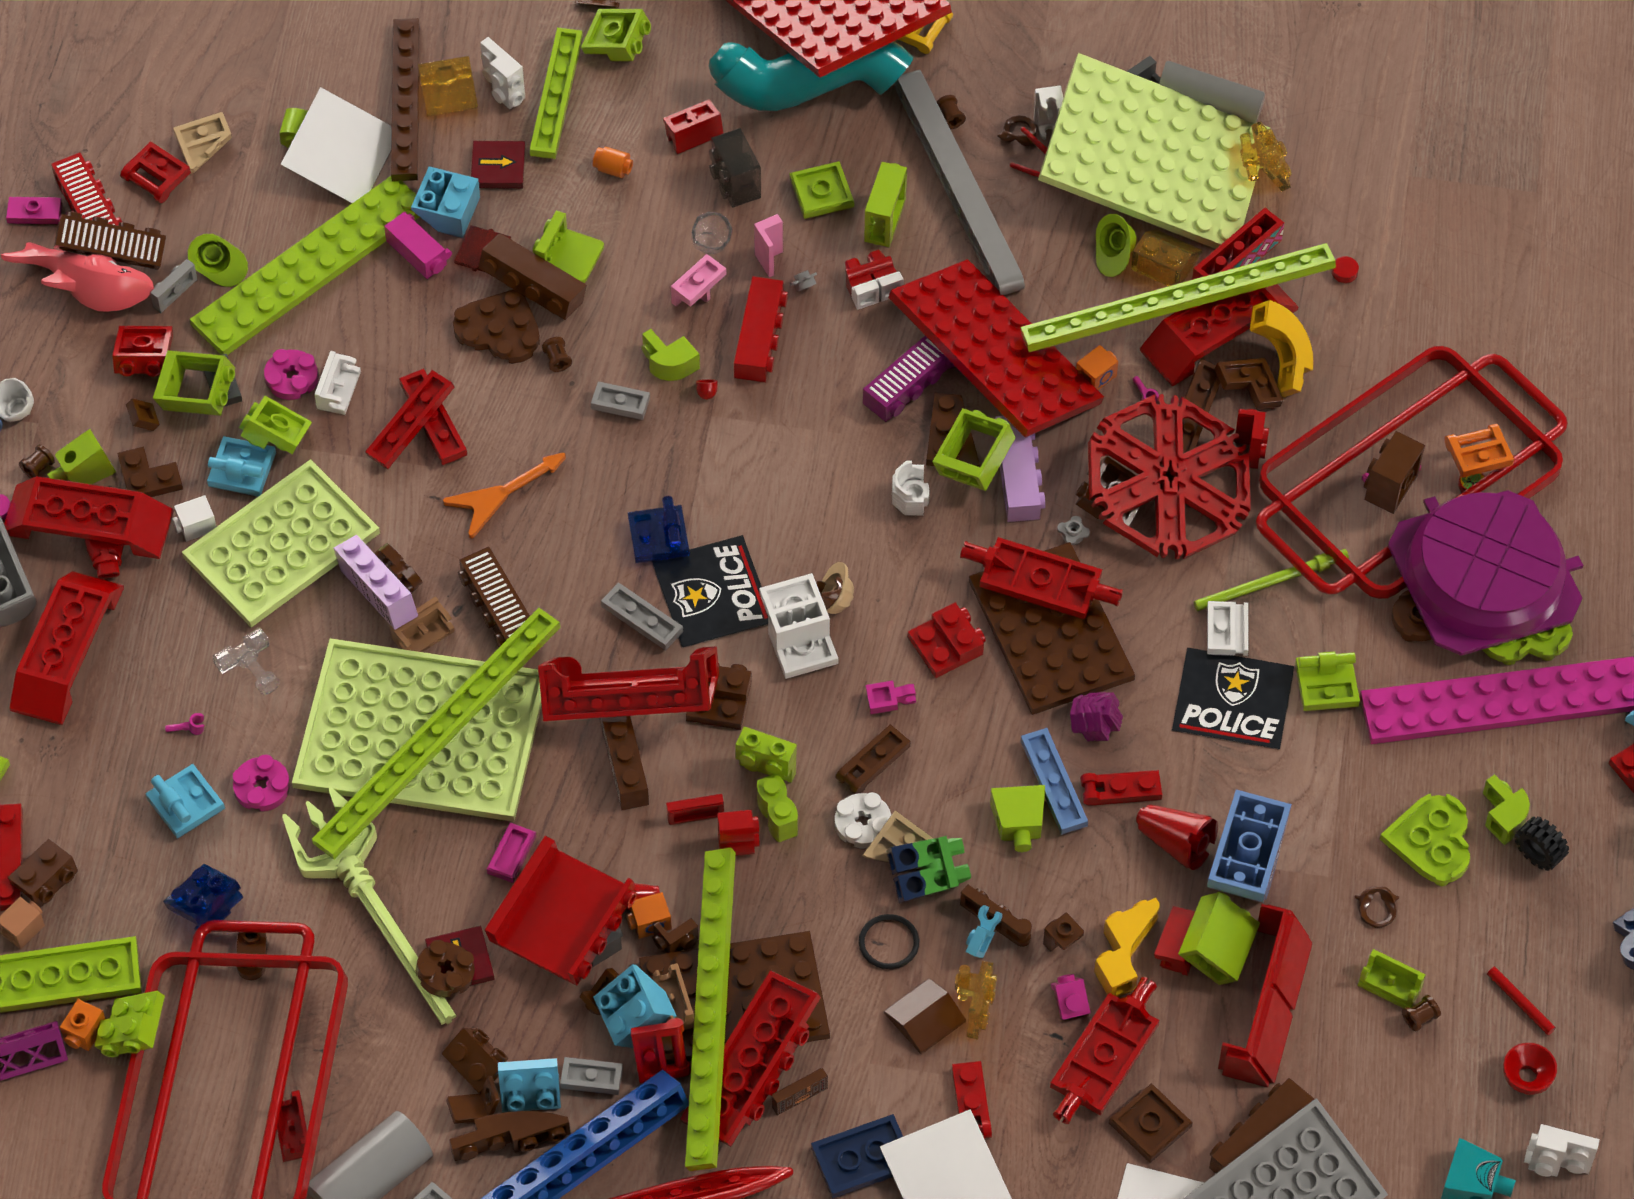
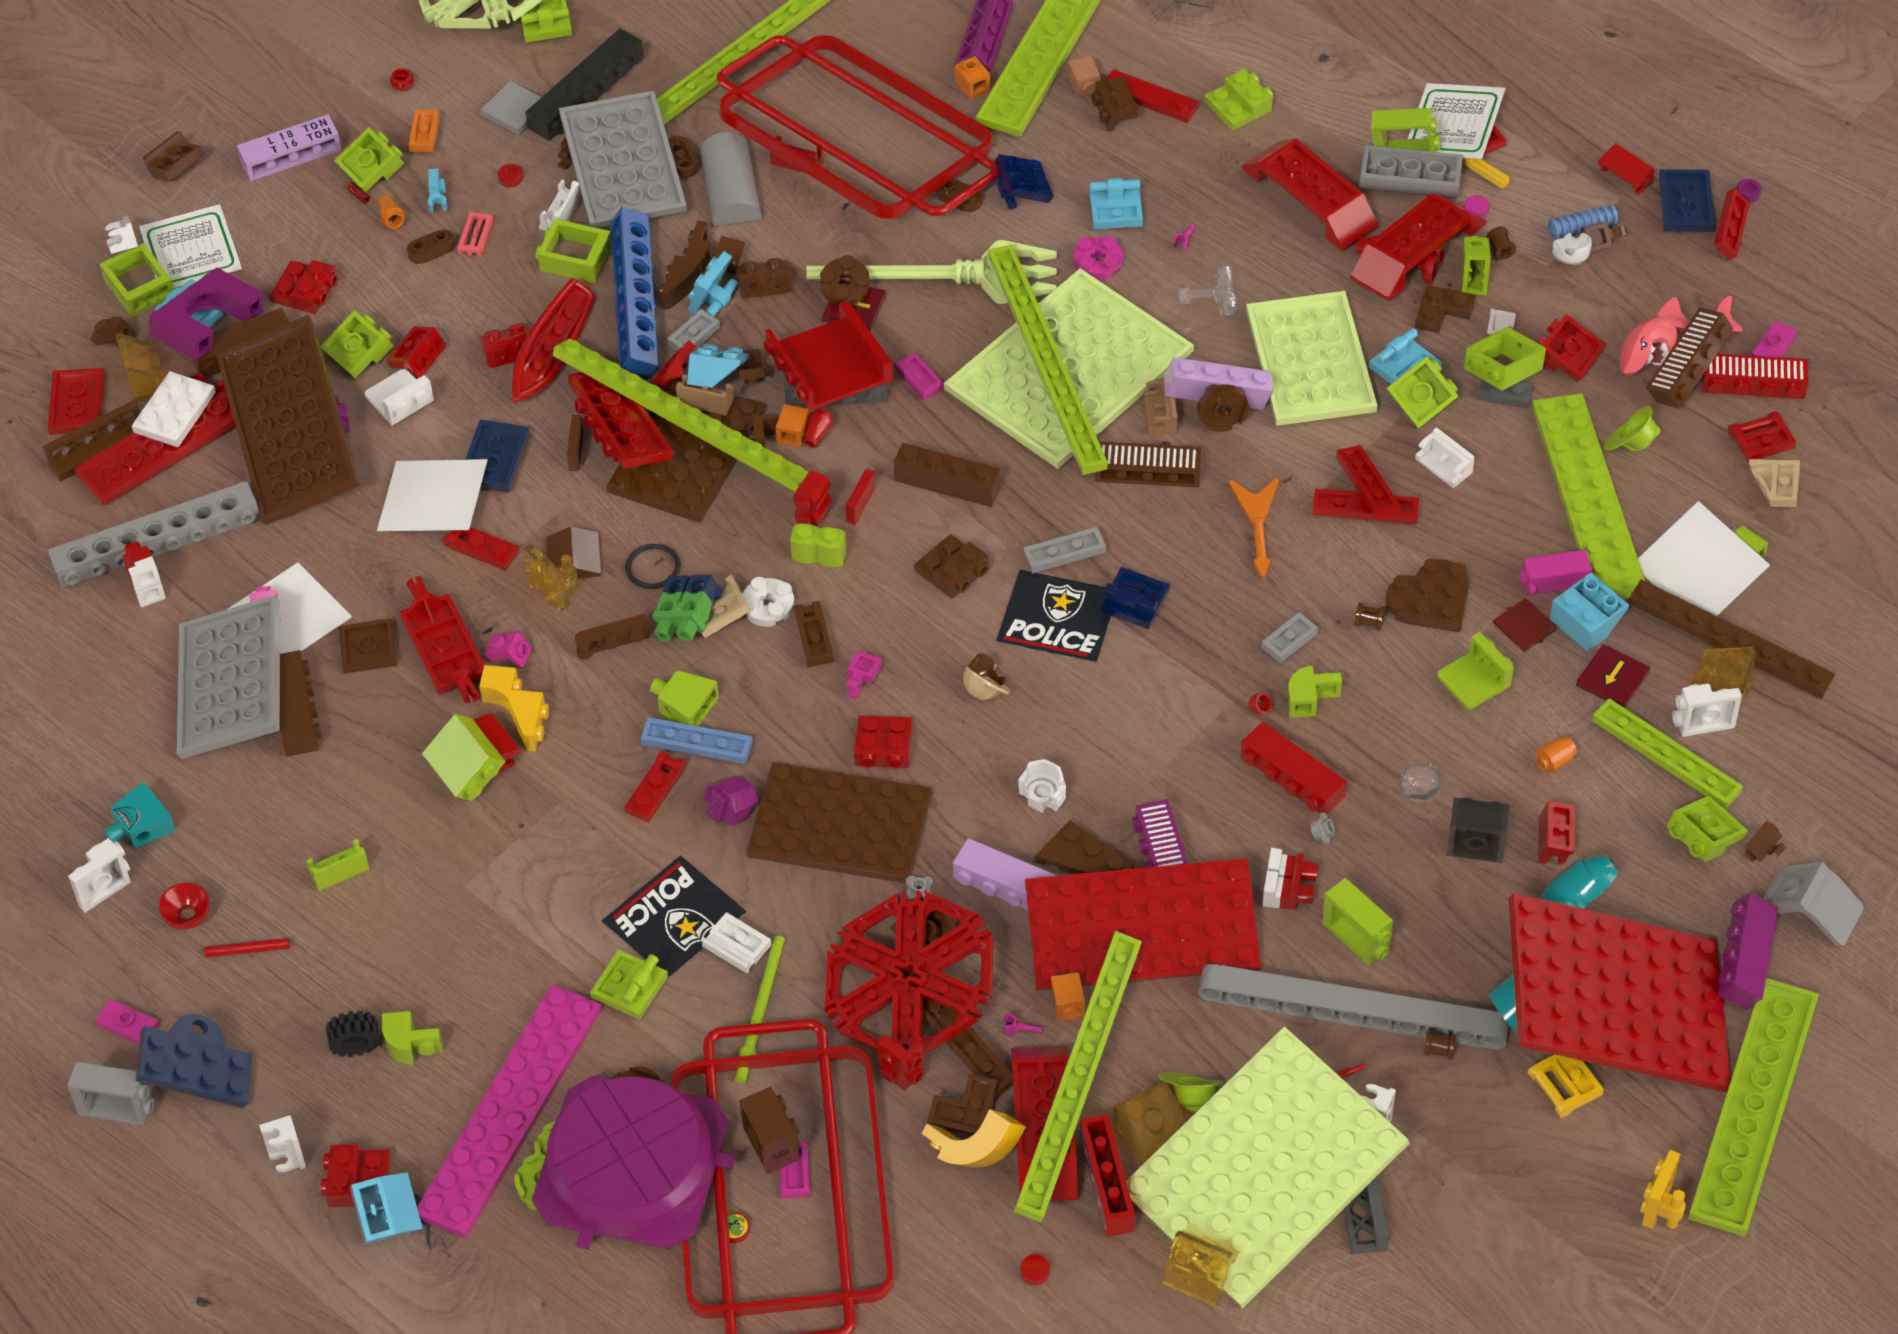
camera: 125 degrees right, 5 degrees down
lime plate [94,991,165,1057] -> none
light grey plate [150,259,198,313] -> none
white brick [172,495,216,542] -> none
dark pink plate [264,349,319,400] -> none
reddish brown brick [478,233,587,320] -> none
red windscreen [538,646,719,721] -> none
bright pink panel [671,254,727,307] -> none
lime plate [735,726,797,783] -> none
bright pink panel [754,214,783,278] -> none
white bracket [759,573,838,679] -> none
lime plate [789,161,854,219] -> none
lime window [932,408,1016,491] -> none
red plate [960,537,1123,620] -> none
medium azure plate [965,905,1002,958] -> none
reddish brown piece [997,115,1037,146] -> none
reddish brown bracket [1043,912,1084,952] -> none
red cone [1136,804,1218,870] -> none
light grey brick [1159,61,1265,124] -> none
medium blue brick [1207,790,1292,903] -> none
red piece [1218,904,1312,1088] -> none
reddish brown piece [1355,887,1399,928] -> none
lime plate [1379,794,1470,886] -> none
reddish brown bush [1402,994,1441,1032] -> none
orange plate [1444,424,1514,478] -> none

